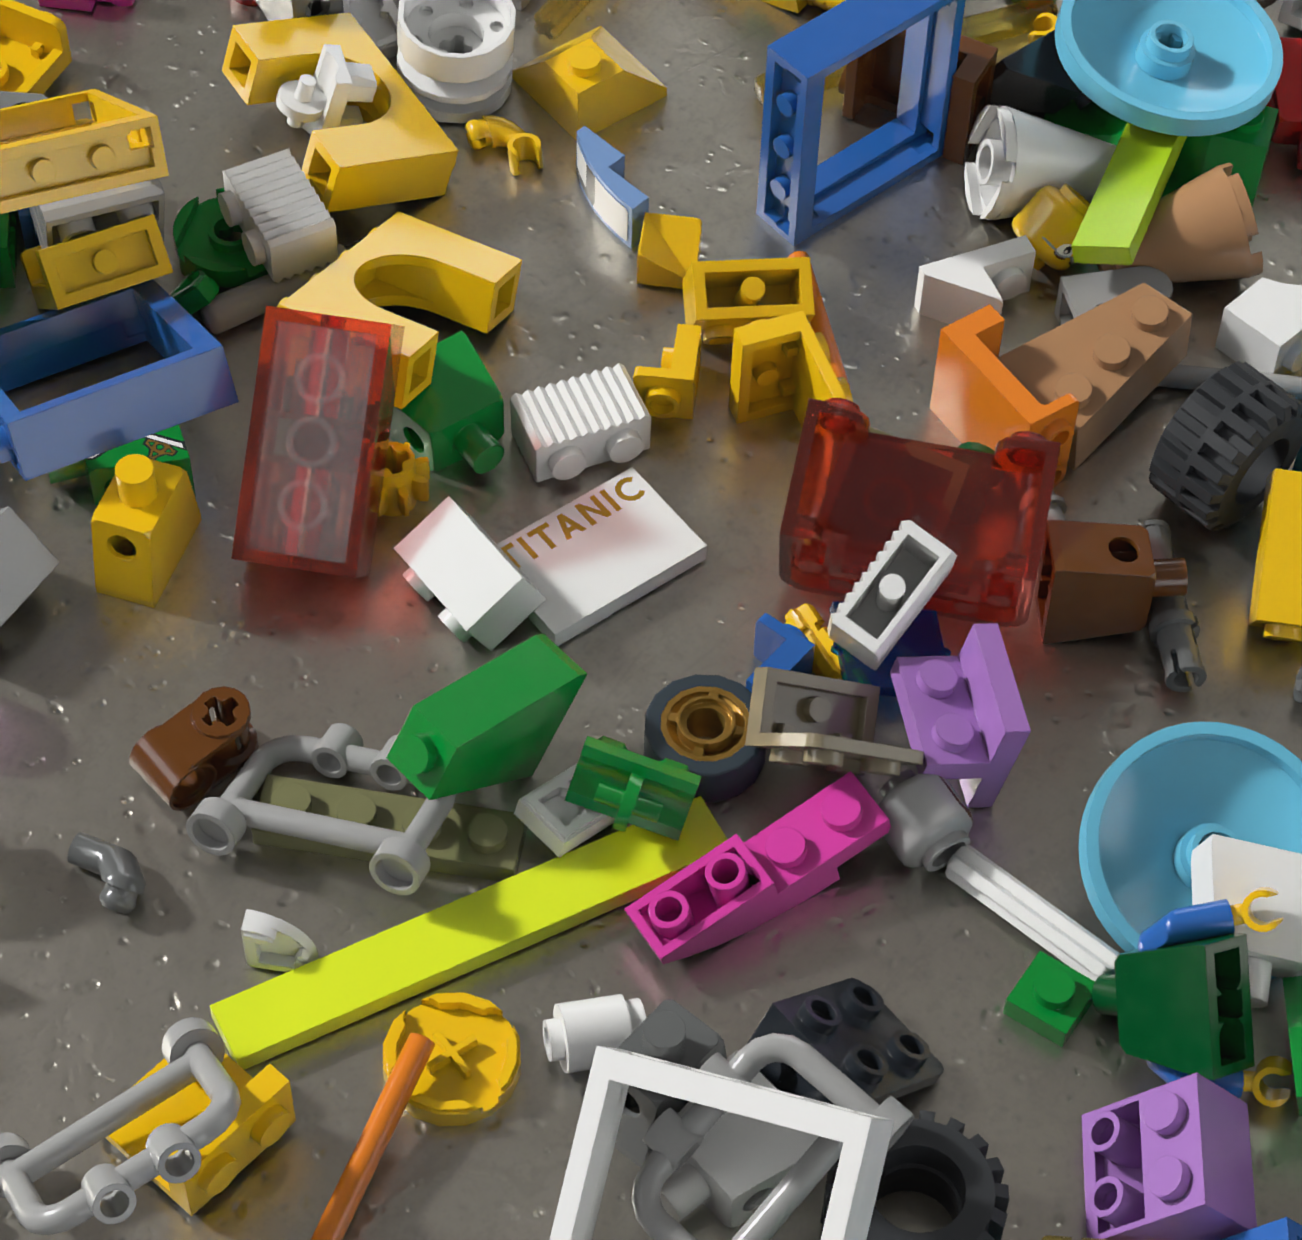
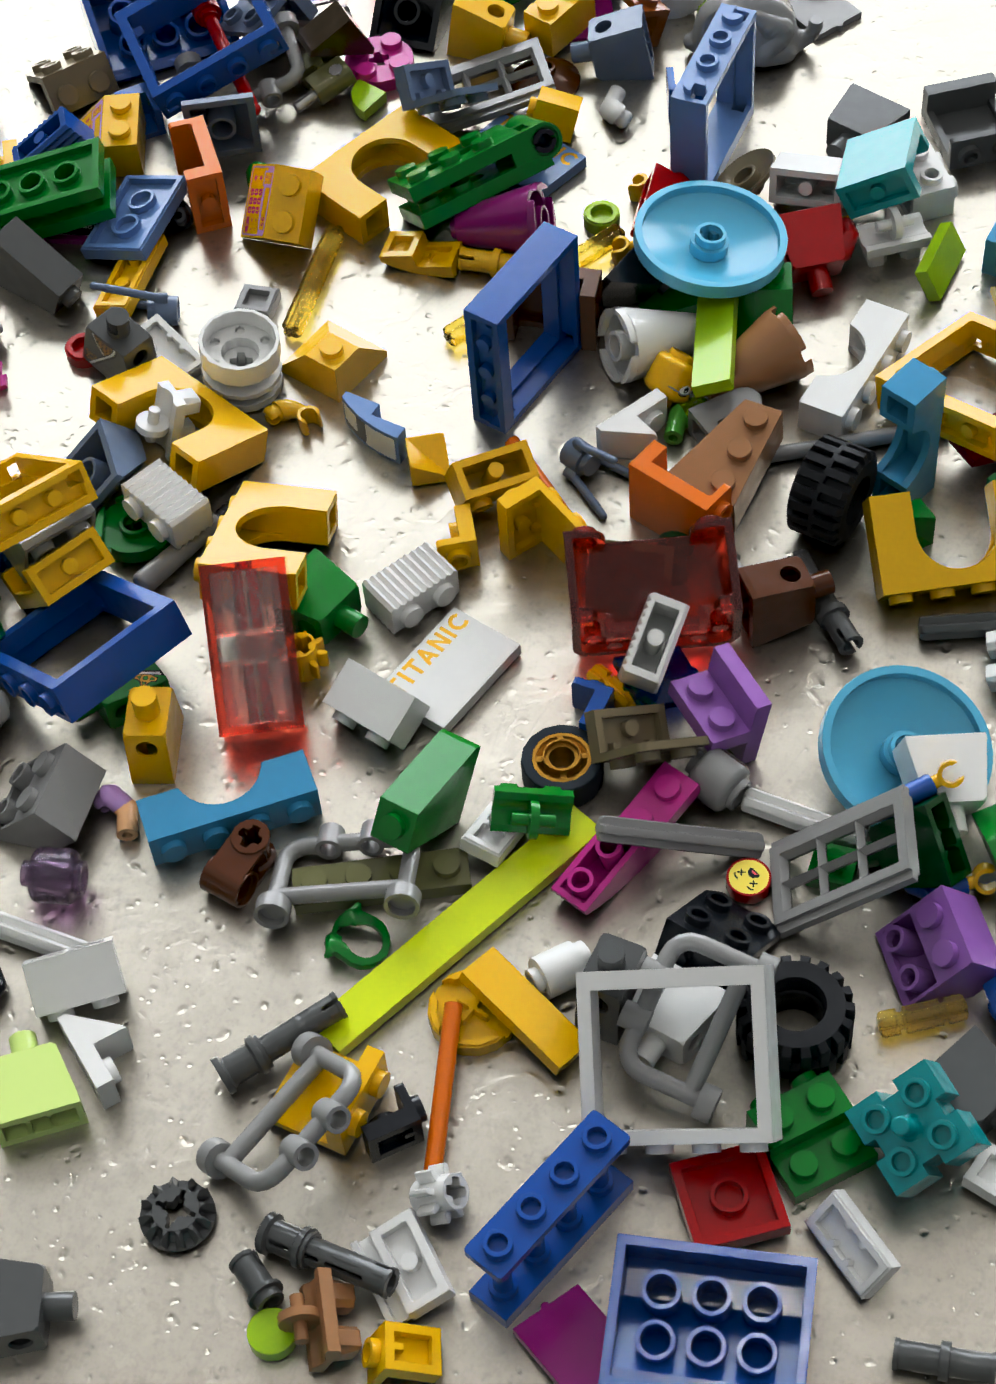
camera: 10 degrees left, 0 degrees up
dark grey arm [67,832,146,914] -> none
green tile [170,270,220,315] -> none
white tile [241,909,319,972] -> none
none -> sand blue slope [66,418,147,512]
none -> arm [93,784,138,841]
none -> dark azure arch [136,749,322,866]
none -> dark grey pin [210,991,348,1095]
none -> green piece [324,902,391,970]
none -> black bracket [361,1082,428,1163]
none -> yellow tile [458,946,579,1075]
none -> sand blue plant [559,437,629,520]
none -> light grey axle [595,815,765,859]
none -> bright green arm [663,396,707,445]
none -> tile [726,858,771,904]
none -> light grey piece [769,784,920,938]

